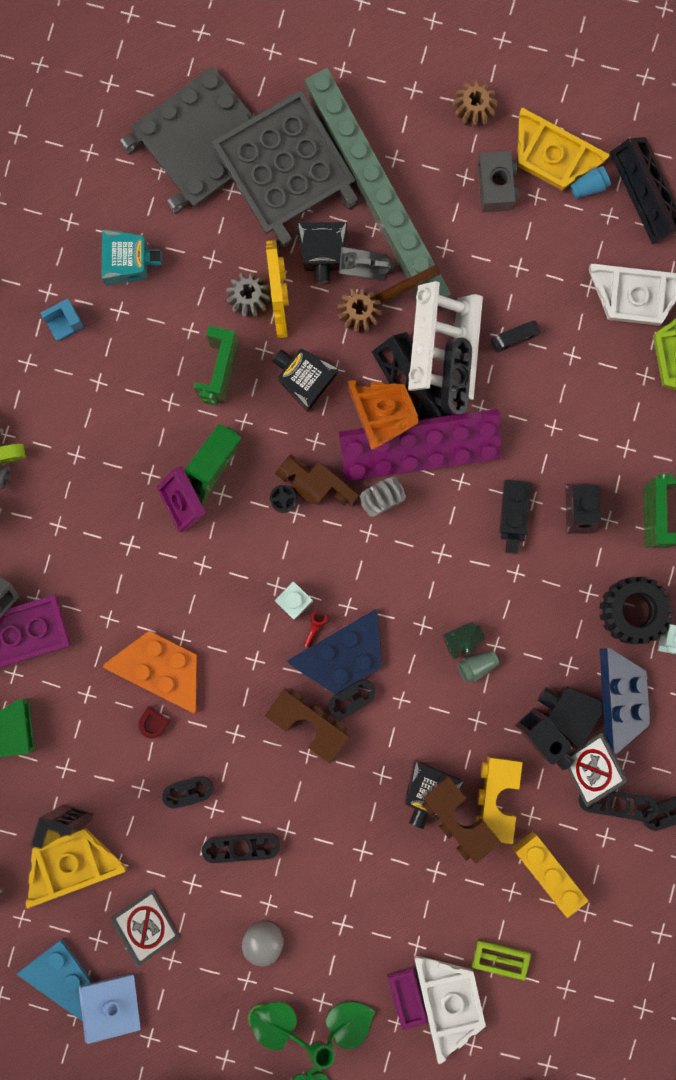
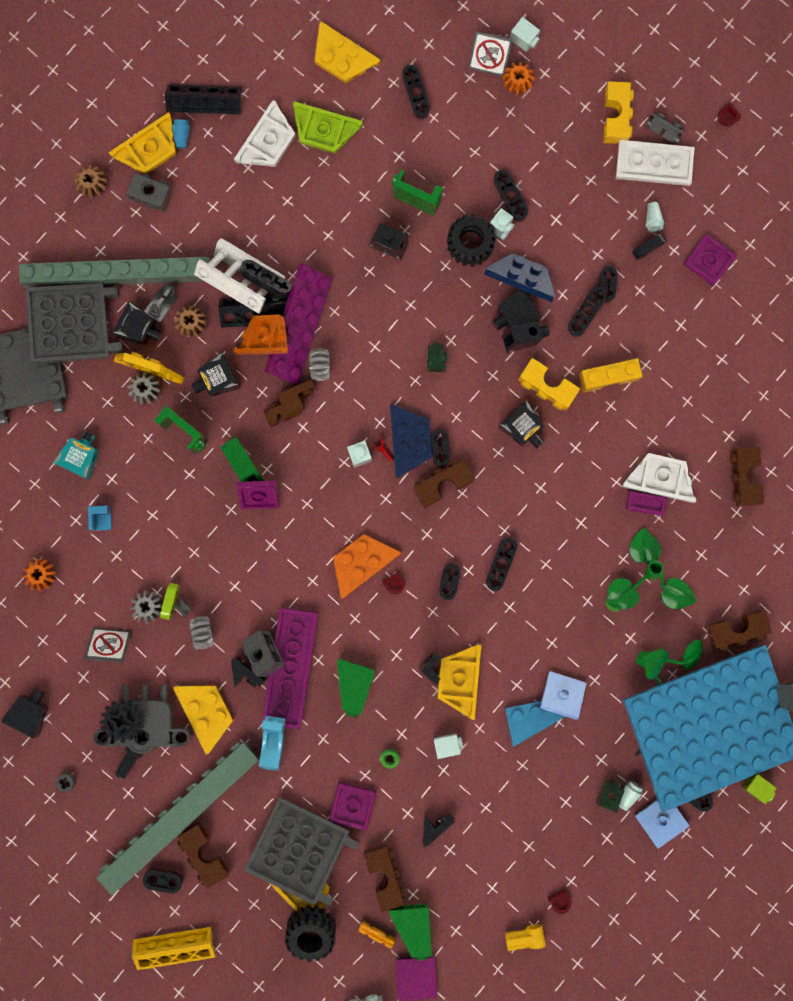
camera: 65 degrees left, 0 degrees up
piece [110,890,179,967] -> none
light grey hair [241,920,284,967] -> none
black wheel [270,485,297,513] -> none
reddish brown bar [375,265,440,304] -> none
reddish brown arch [422,775,501,864] -> none
sand green cone [458,651,499,683] -> none
lime tile [471,939,531,981] -> none
black beam [491,320,541,353] -> none
black hinge [499,480,531,554] -> none
piece [568,733,629,807] -> none

